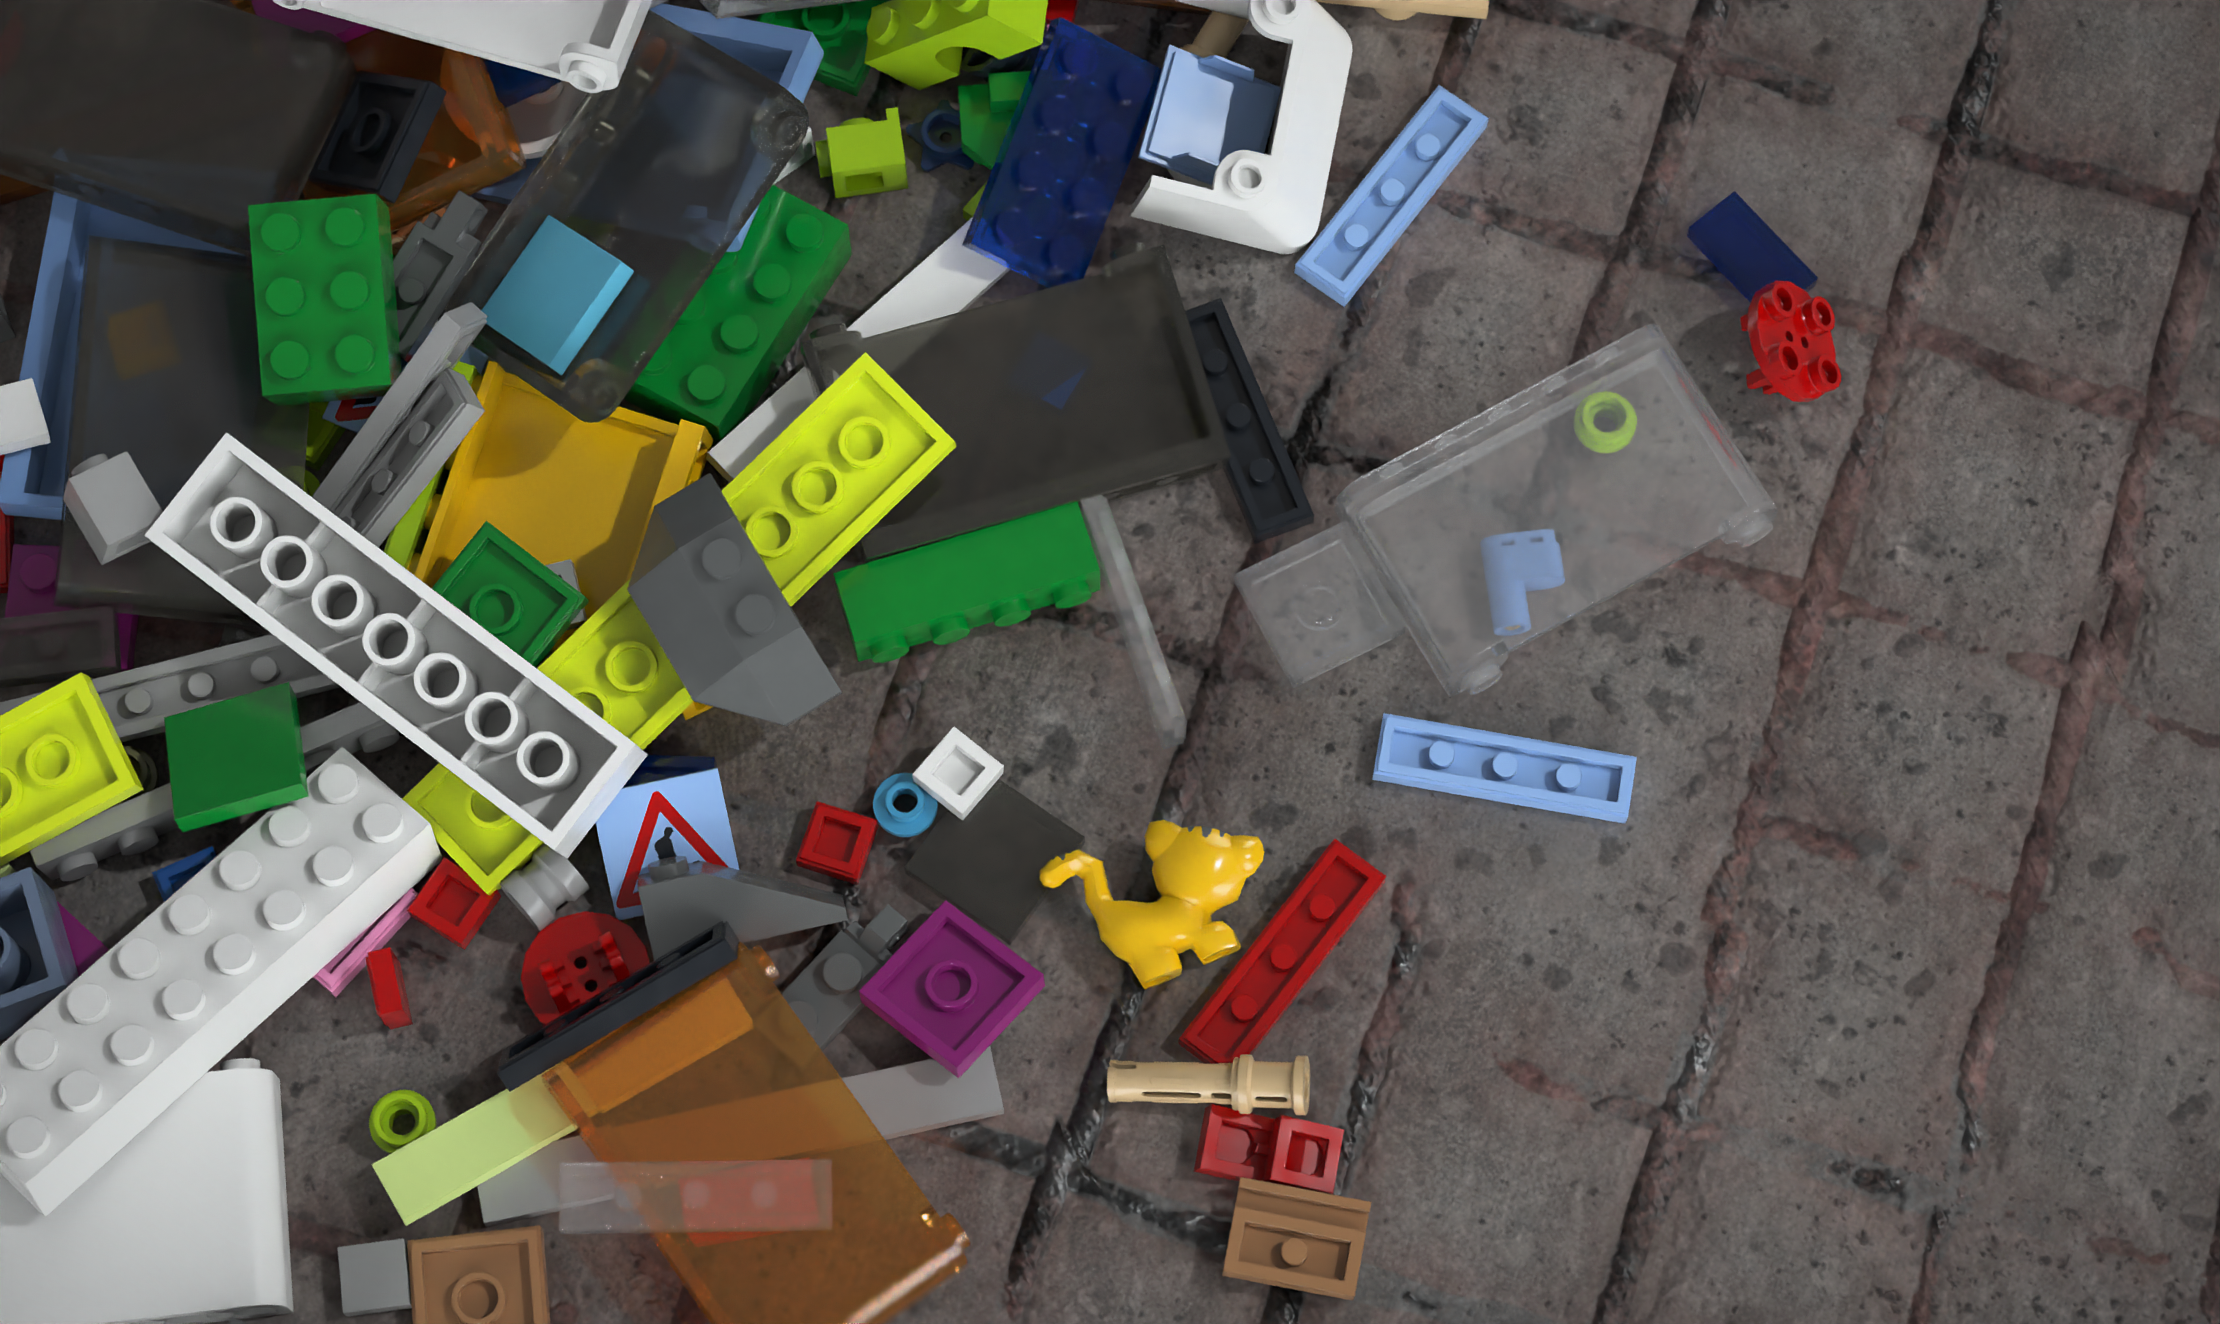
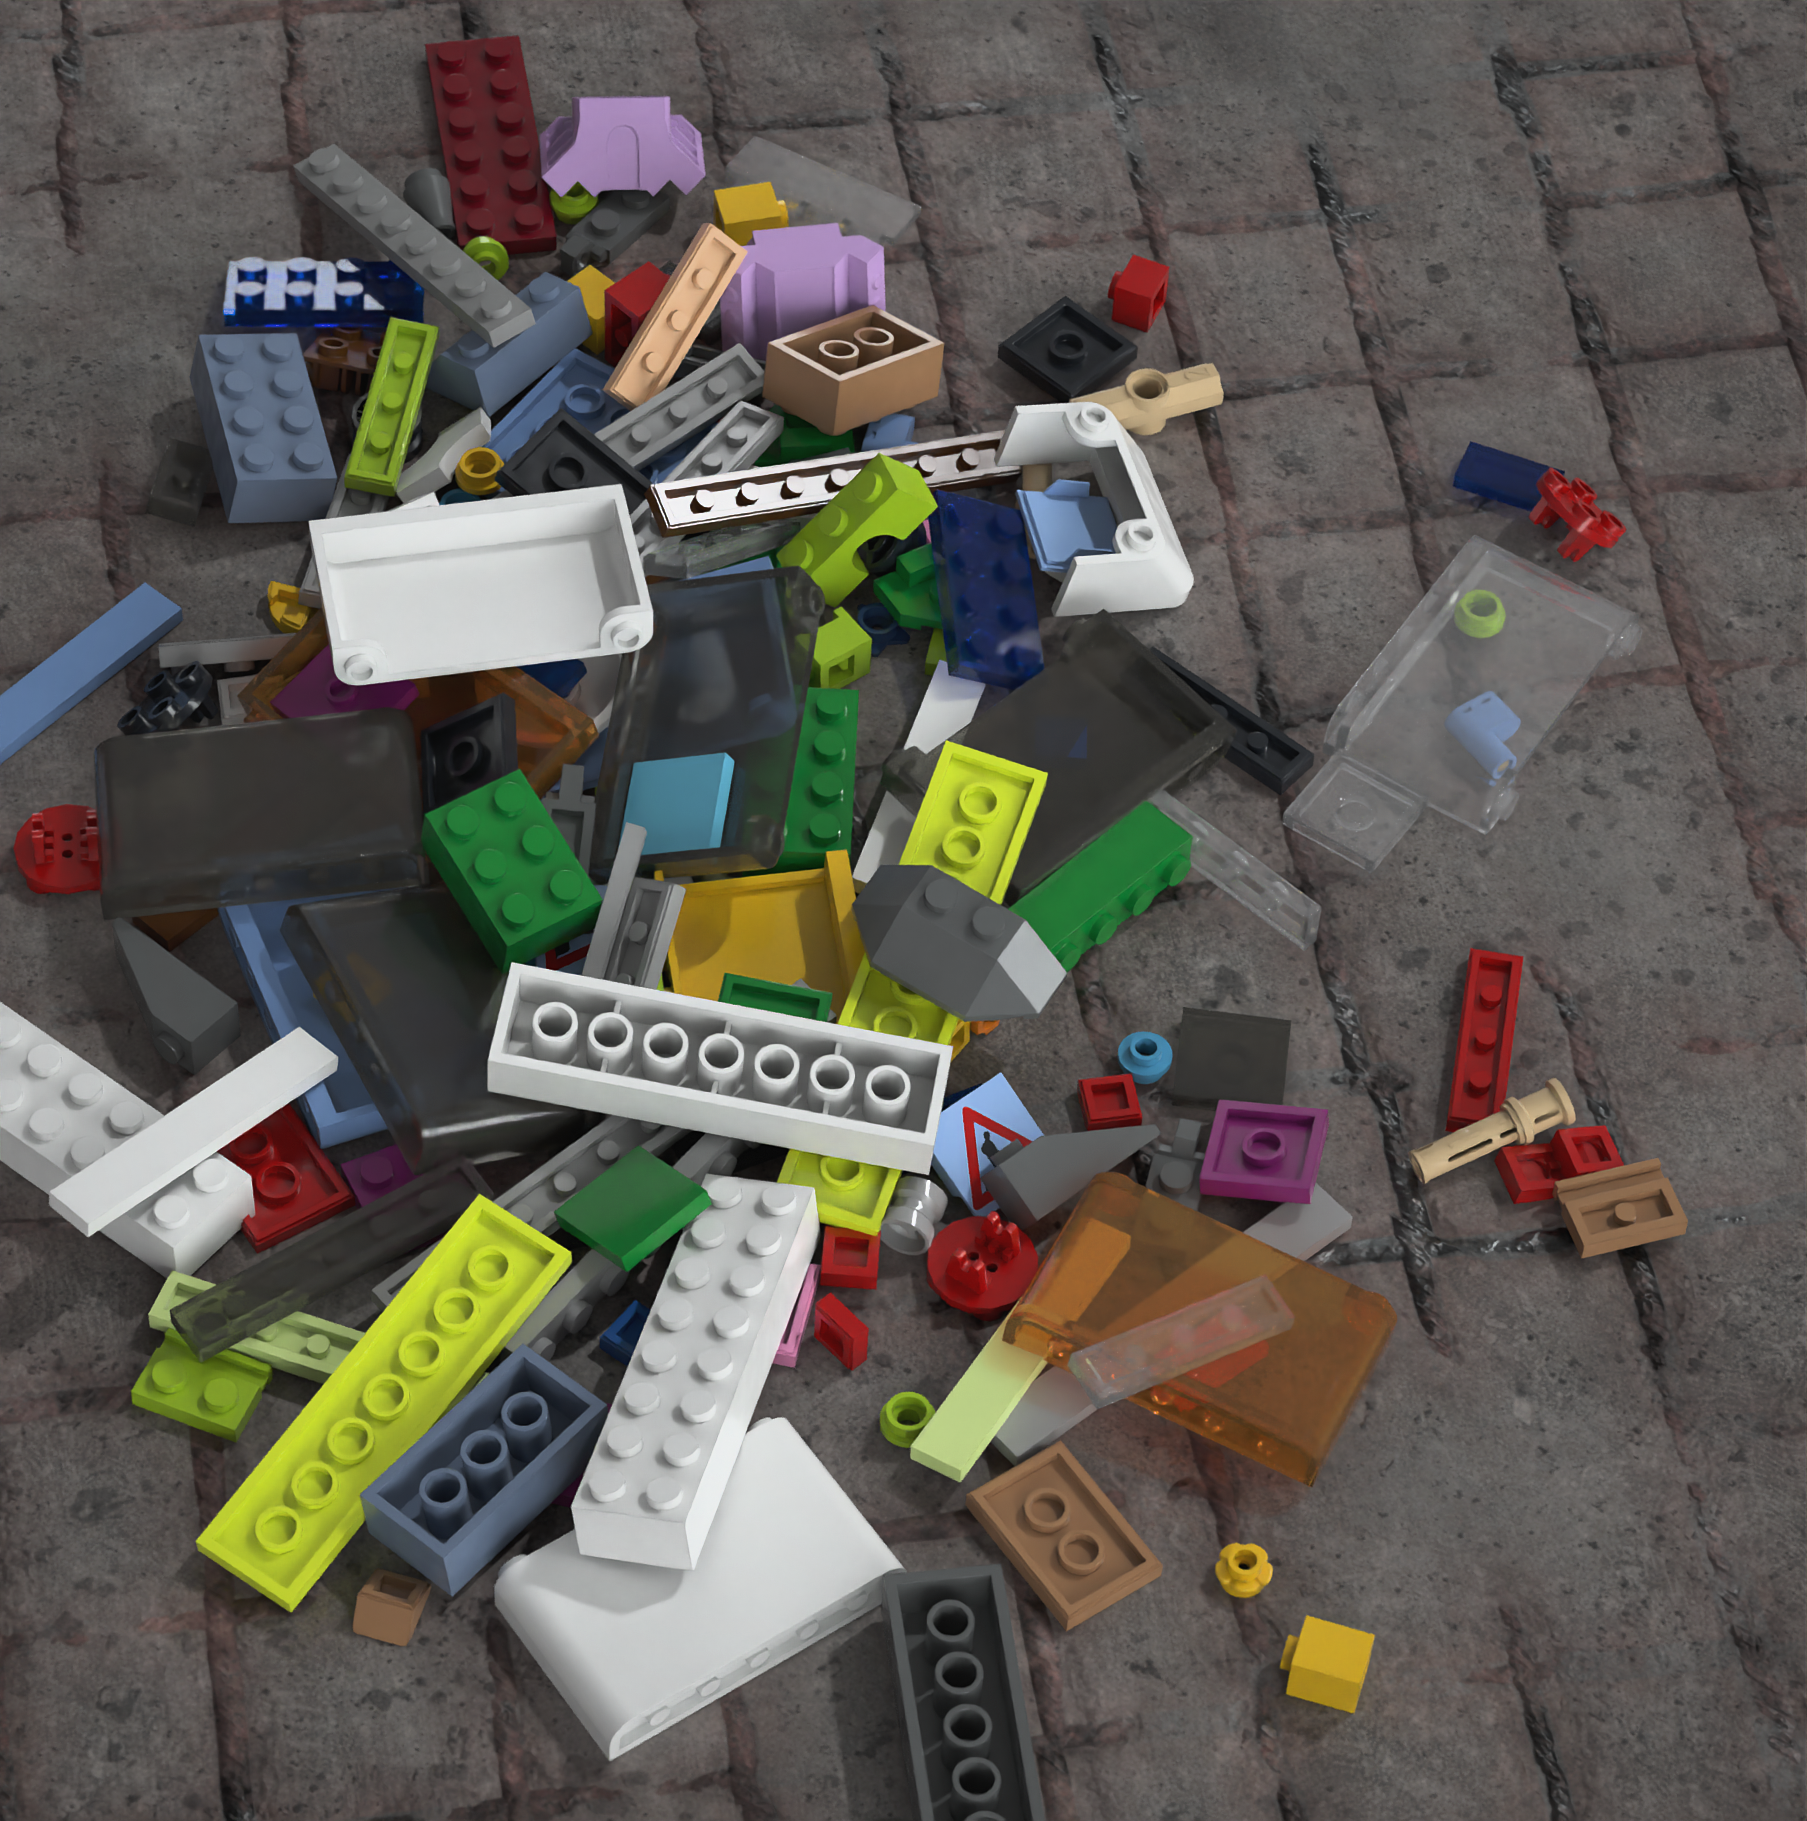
camera: 30 degrees left, 20 degrees down
light grey brick [63,451,163,565] -> none
light grey tile [338,1238,412,1317] -> none
black tile [497,921,739,1092] -> none
white tile [913,727,1004,821] -> none
yellow animal [1039,820,1264,990] -> none
light blue tile [1294,85,1489,307] -> none
light blue tile [1372,713,1637,824] -> none

